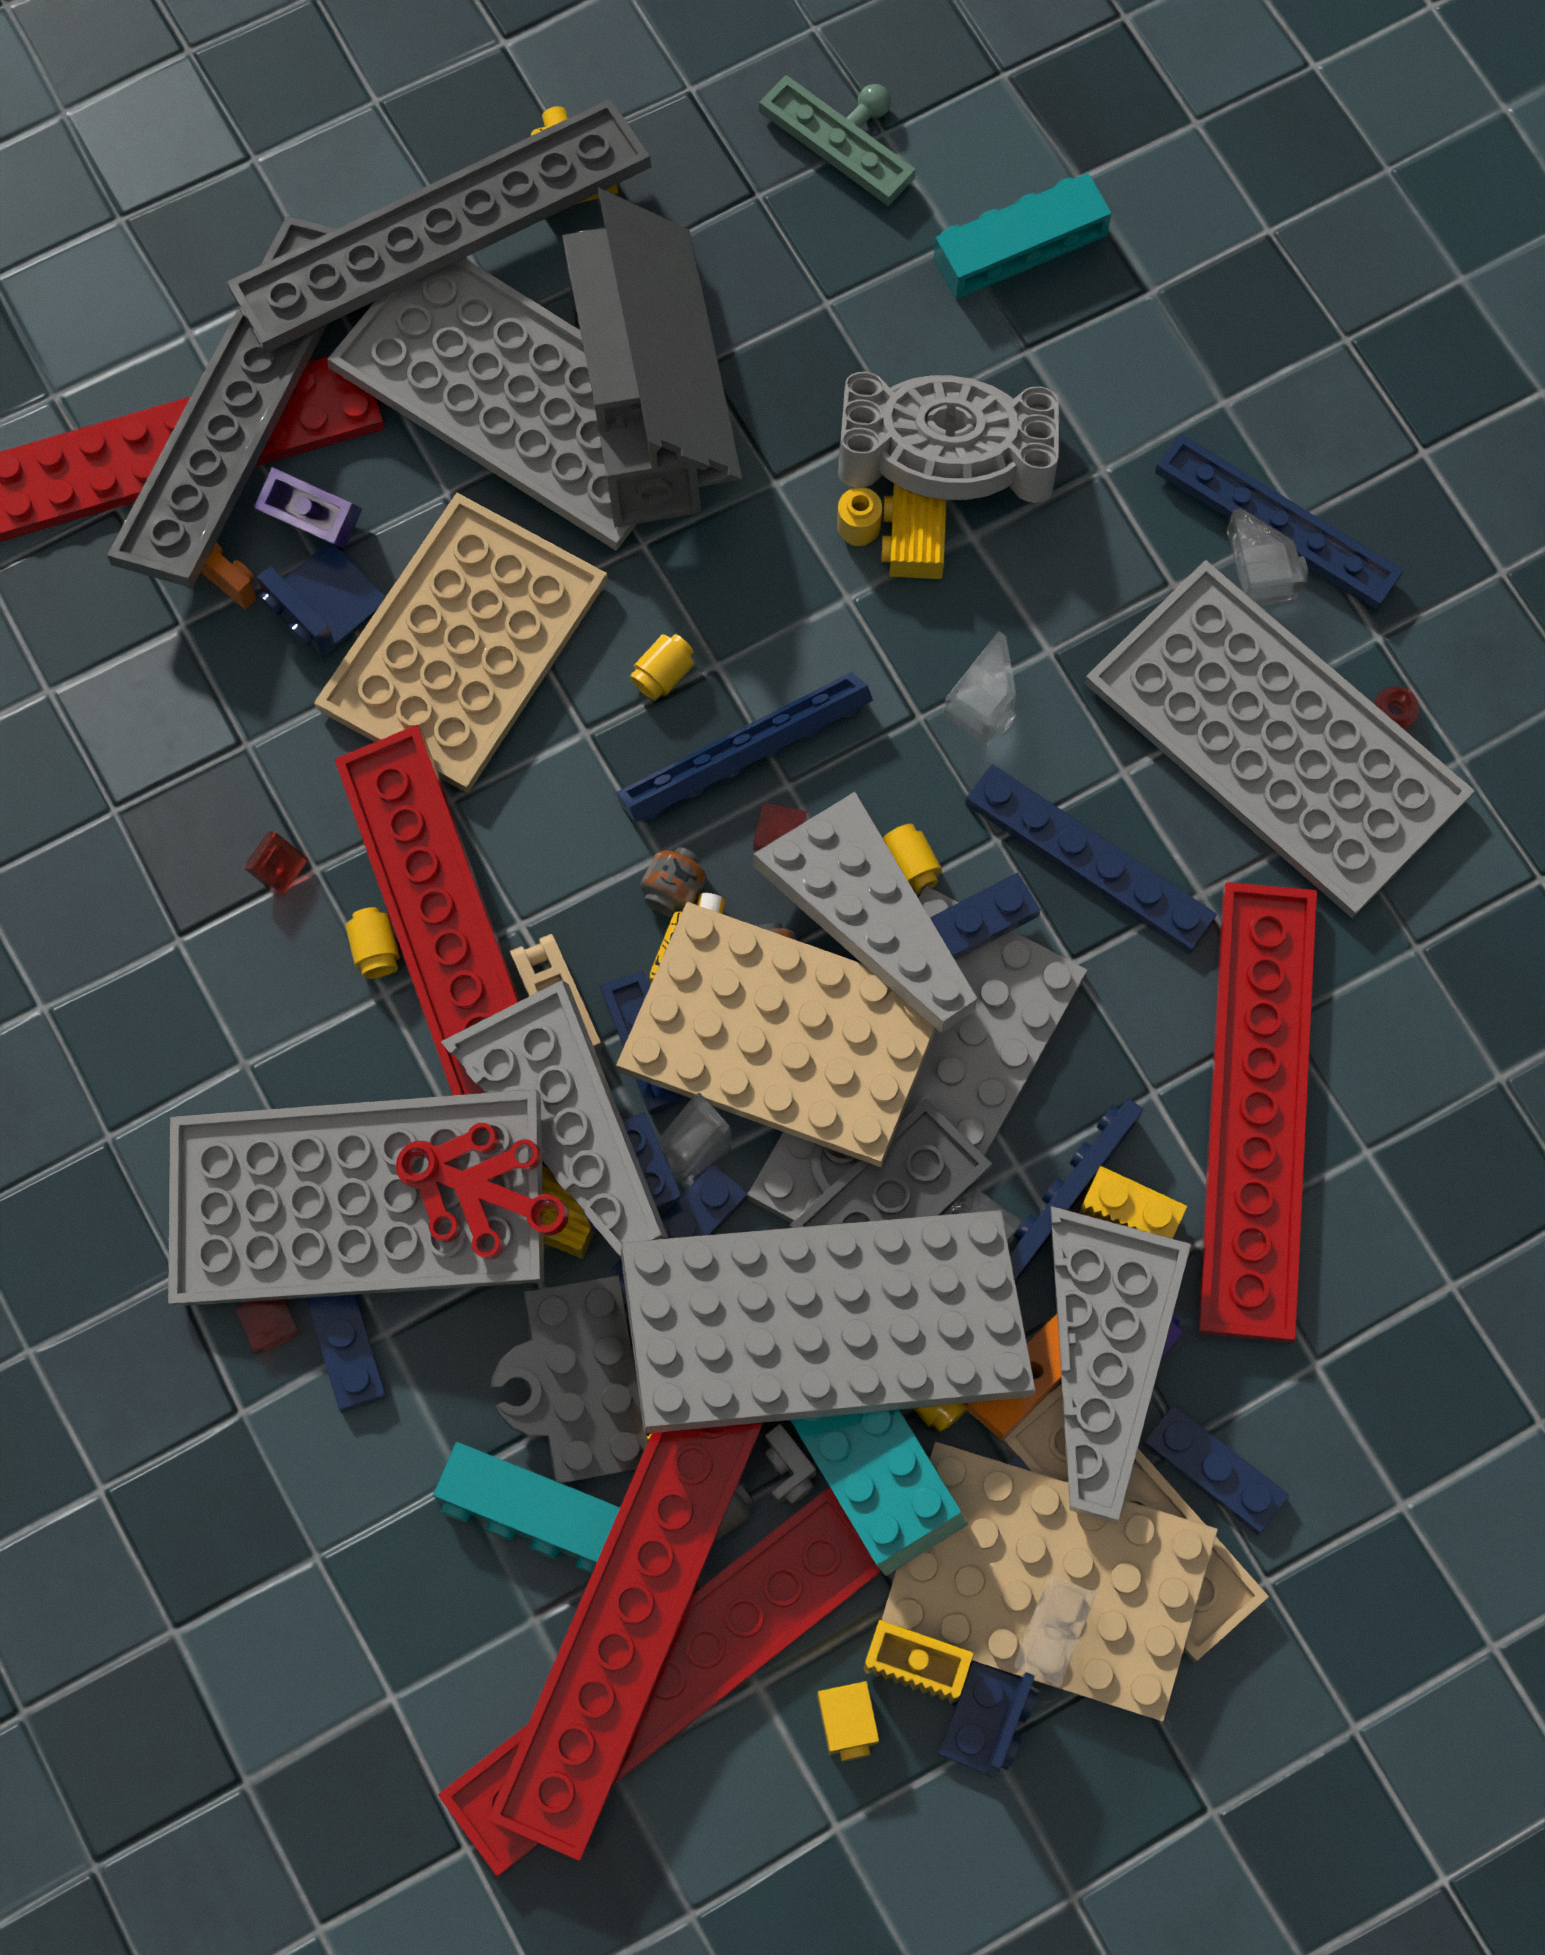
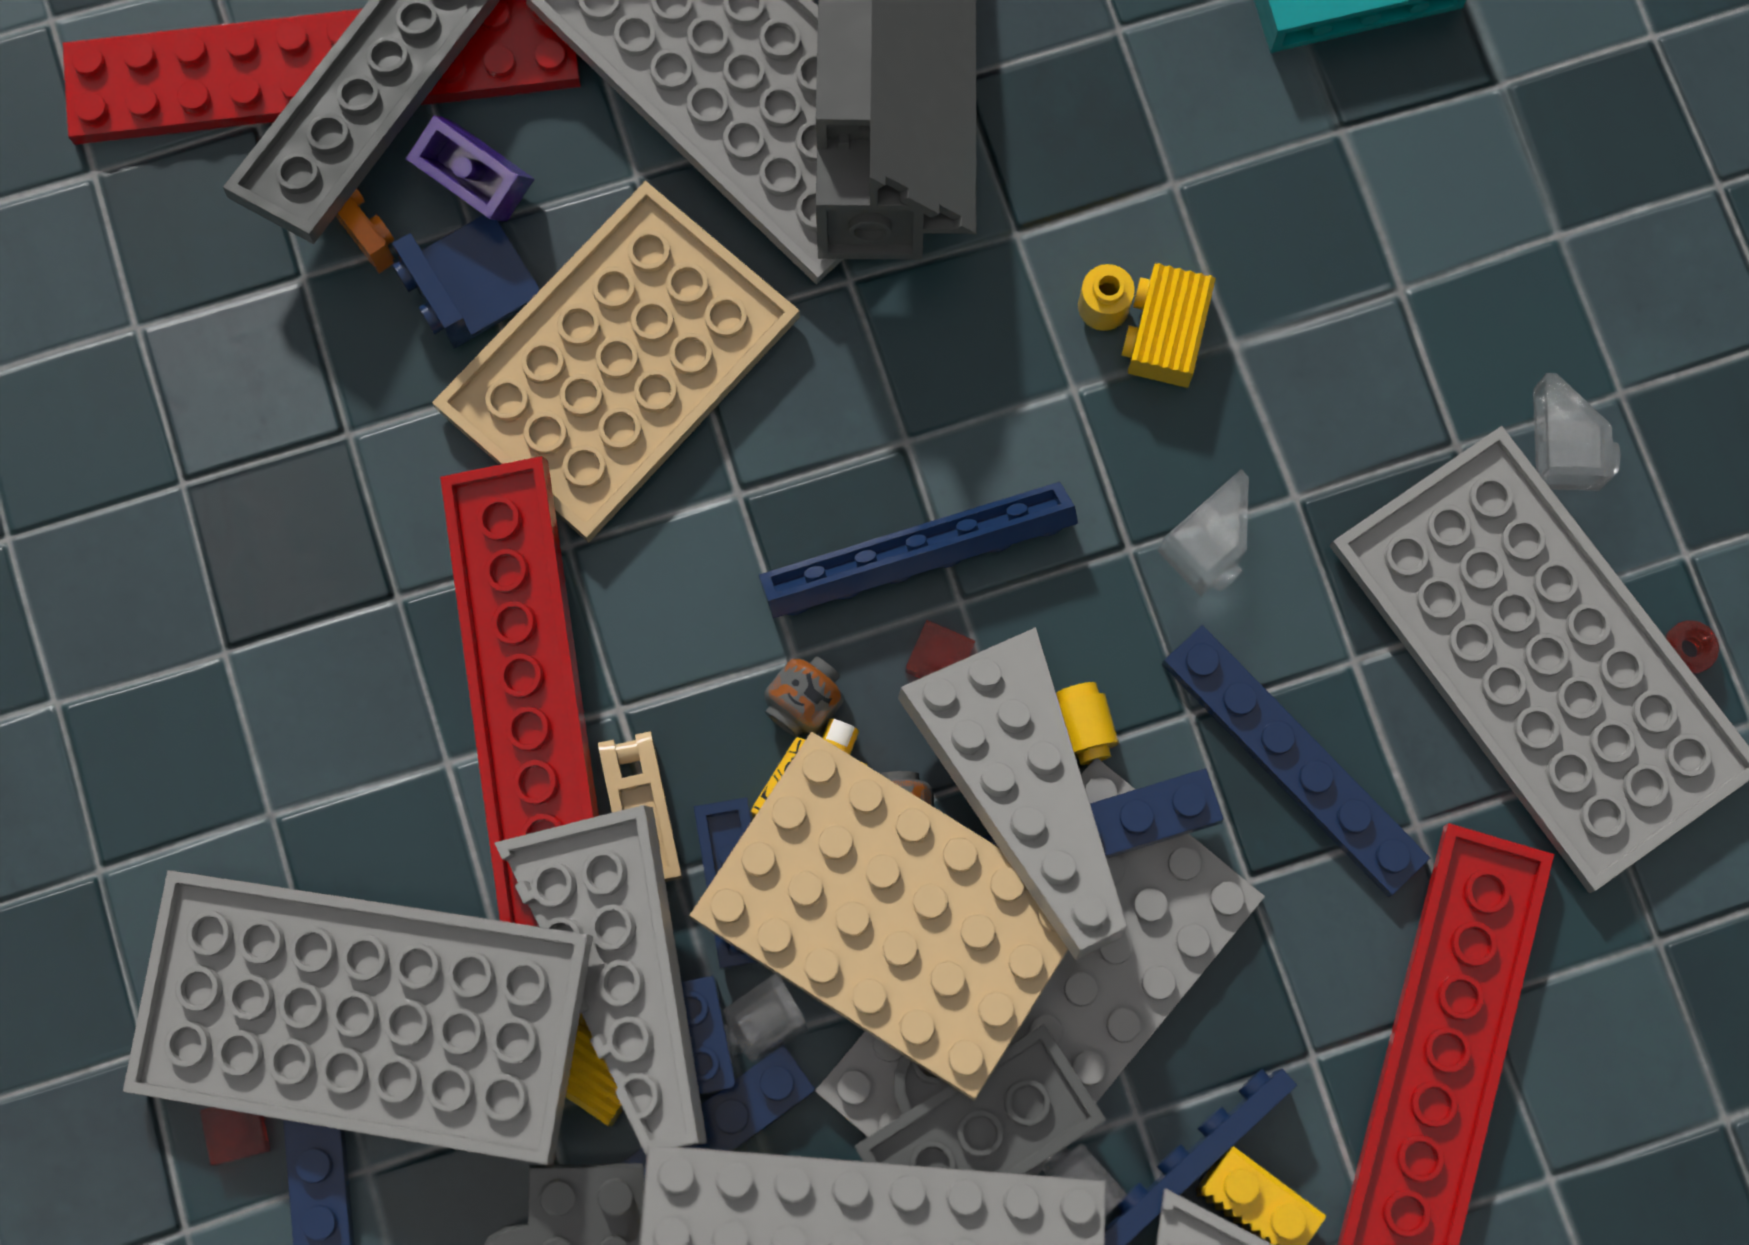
camera: 10 degrees right, 5 degrees up
clear red plate [243,831,308,896] -> none
yellow brick [345,907,400,979] -> none
red plant [396,1123,569,1260] -> none
yellow brick [629,634,695,701] -> none
light grey piece [838,372,1059,503] -> none
dark blue plate [1155,433,1404,610] -> none

